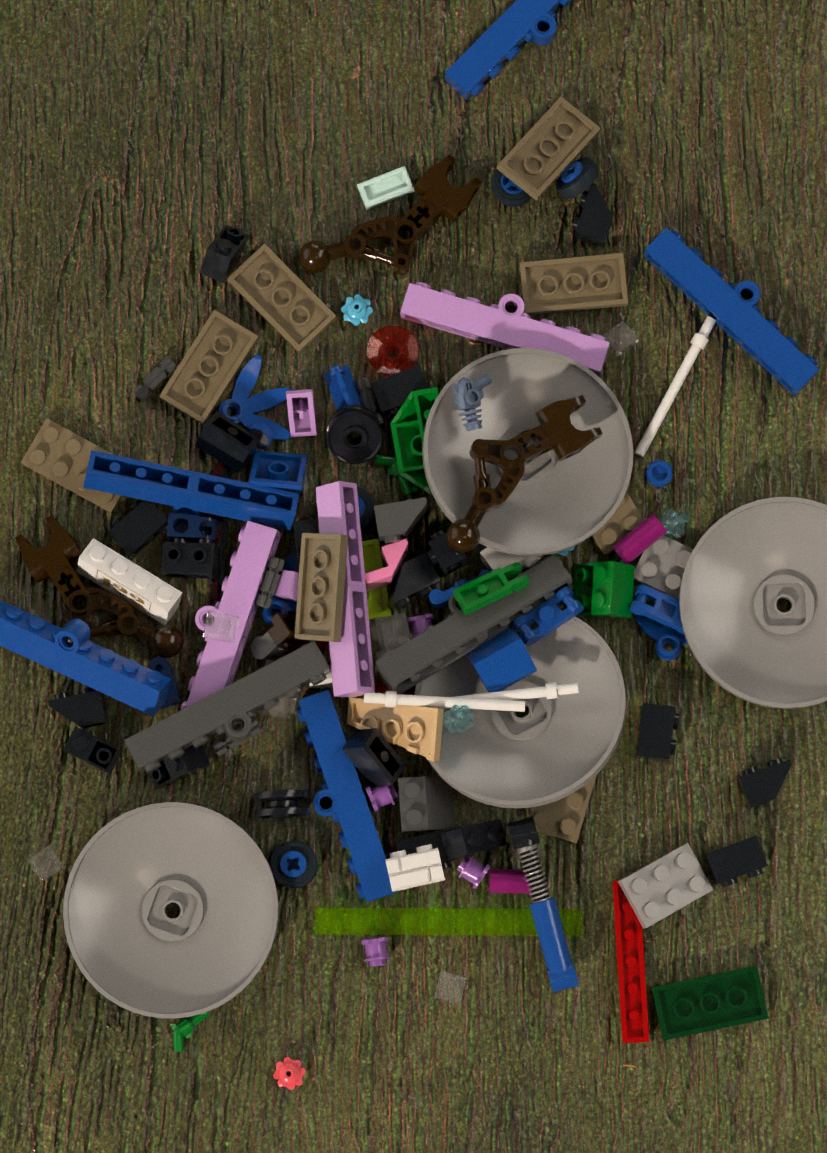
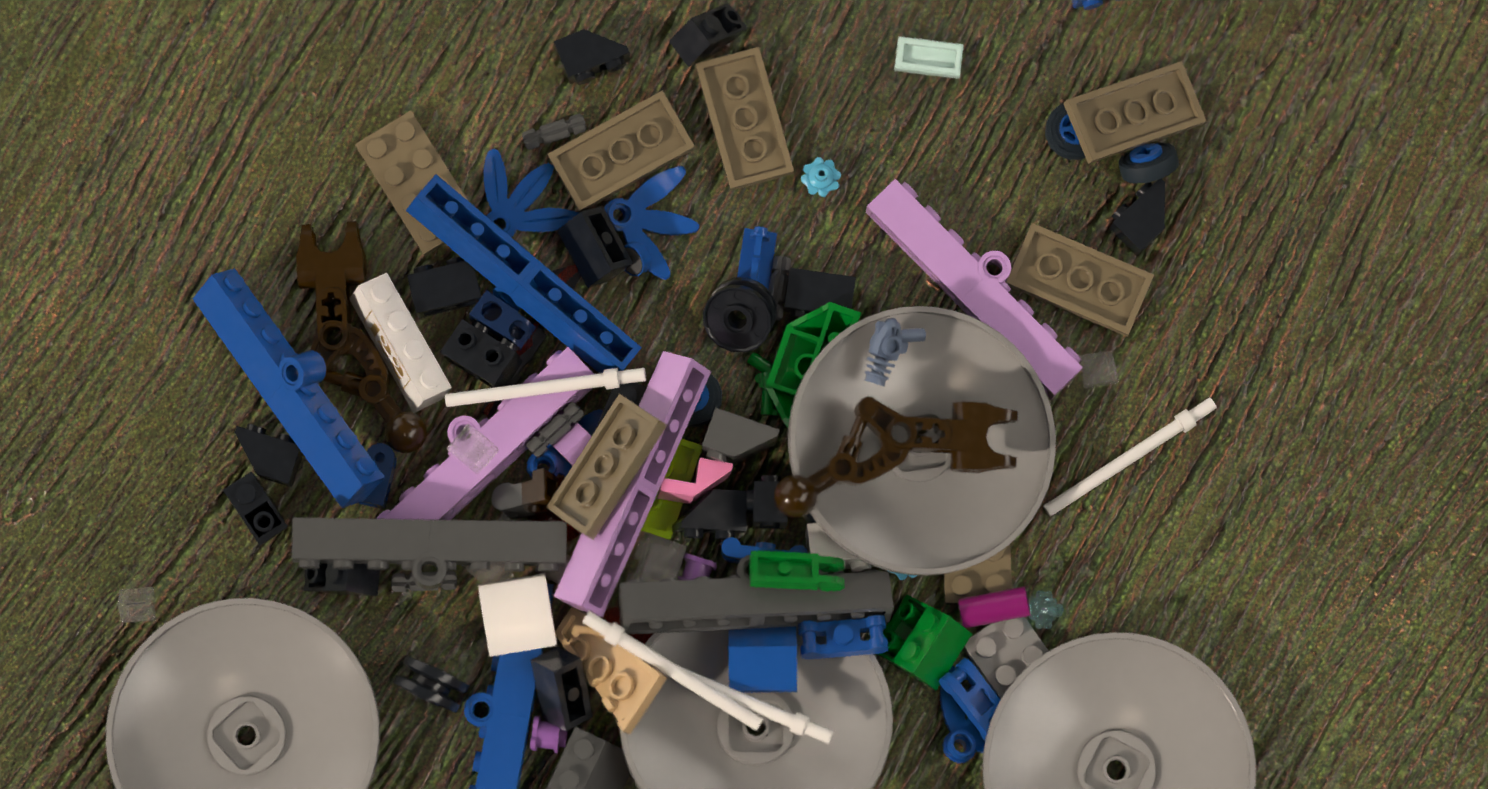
camera: 20 degrees right, 0 degrees up
blue slope [249,451,307,496] -> none
black wheel [270,841,318,889] -> none
lavender slope [286,389,317,437] -> none
dark brown piece [299,155,482,275] -> none
clear red dish [367,325,419,376] -> none
clear light blue plant [443,705,474,734] -> none
blue hinge [643,227,819,396] -> none
blue tile [646,460,673,487] -> none
none -> white bar [445,368,646,407]
none -> white slope [478,573,557,657]
none -> blue plant [483,149,579,238]
none -> black slope [553,29,631,85]

